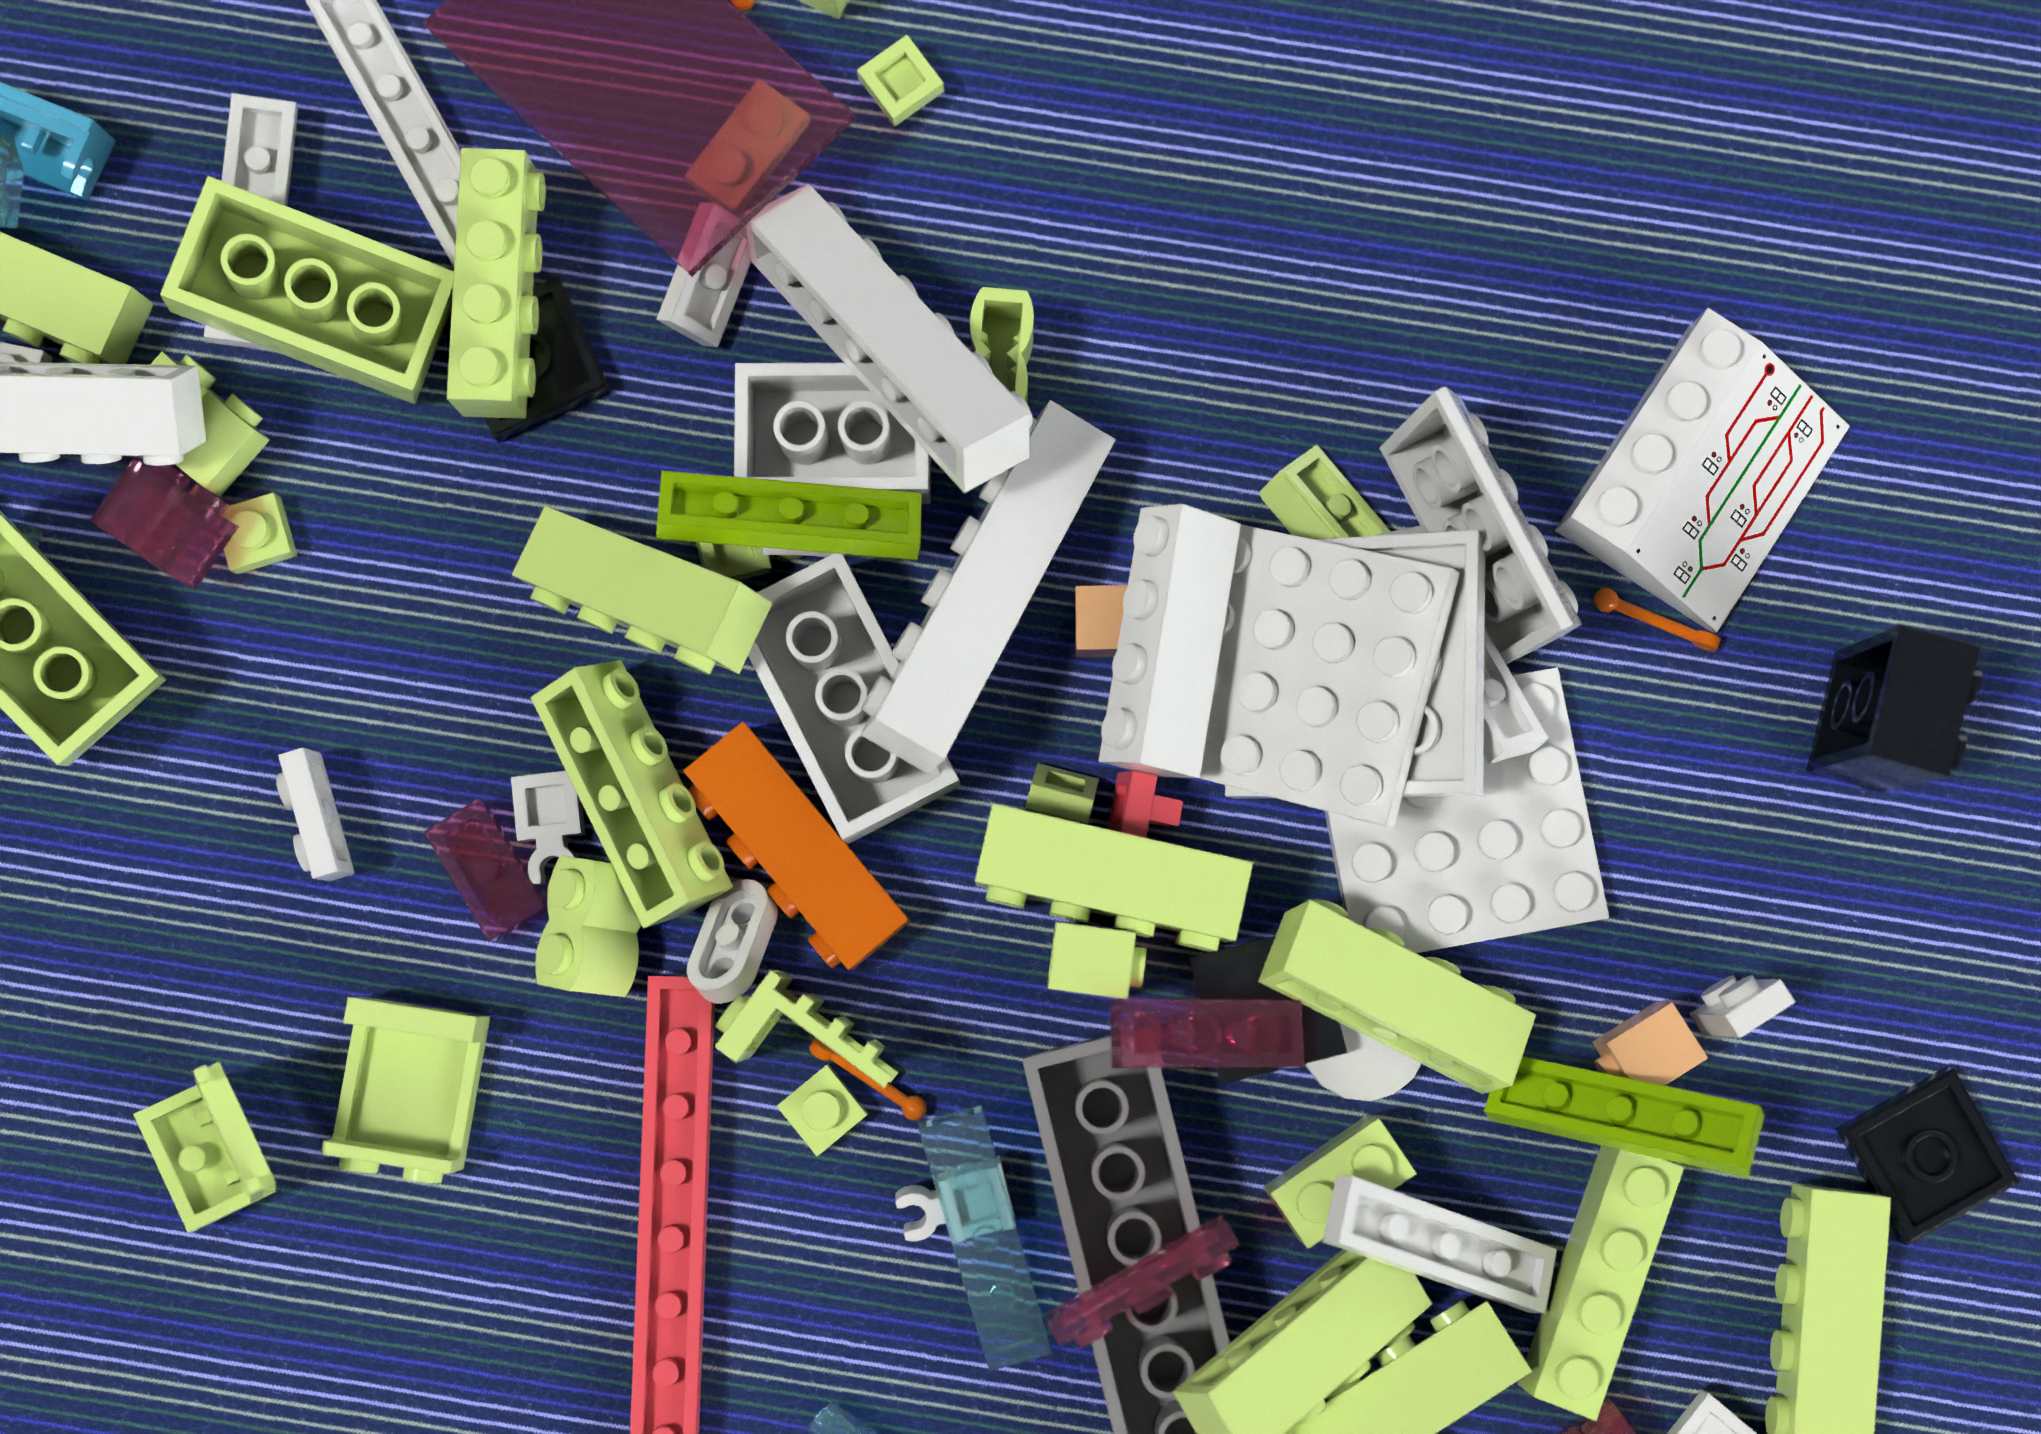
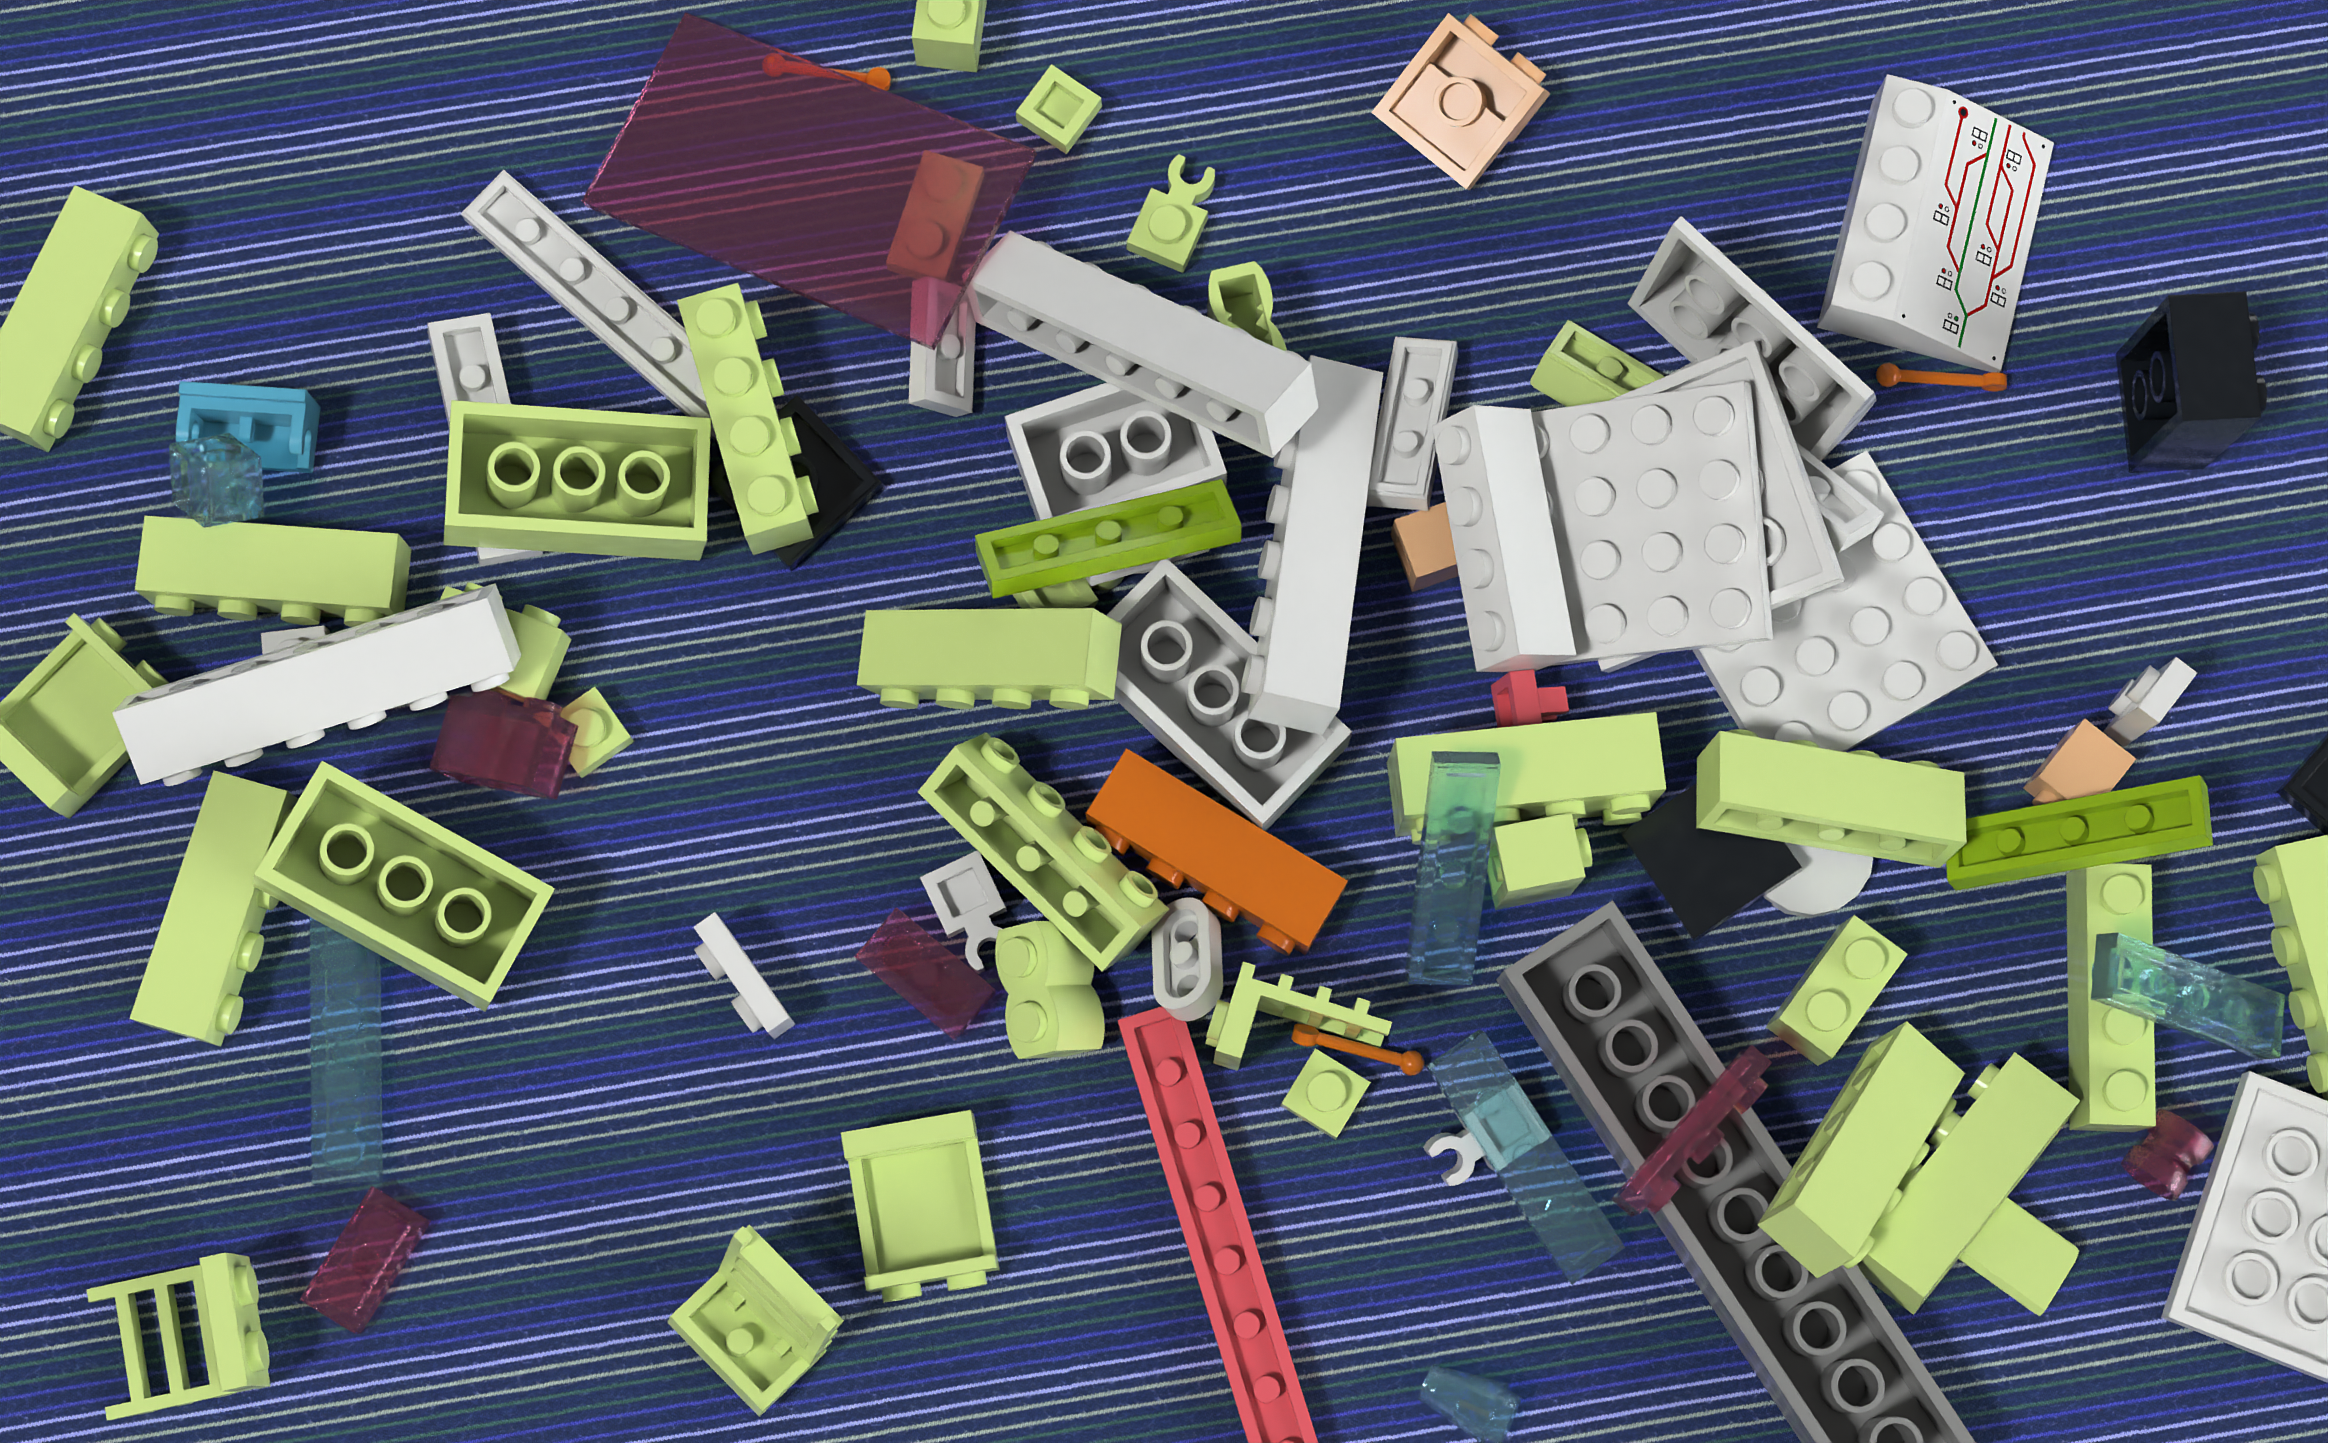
camera: 20 degrees left, 5 degrees down
yellowish green plate [1025,763,1099,824] -> none
clear pink plate [1110,999,1304,1068] -> none
white plate [1323,1176,1557,1314] -> none
none -> yellowish green plate [1127,154,1215,273]
none -> white tile [1366,337,1458,511]
none -> light nougat plate [1371,13,1551,190]
none -> clear light blue tile [1405,751,1501,985]
none -> clear light blue plate [2091,932,2285,1059]

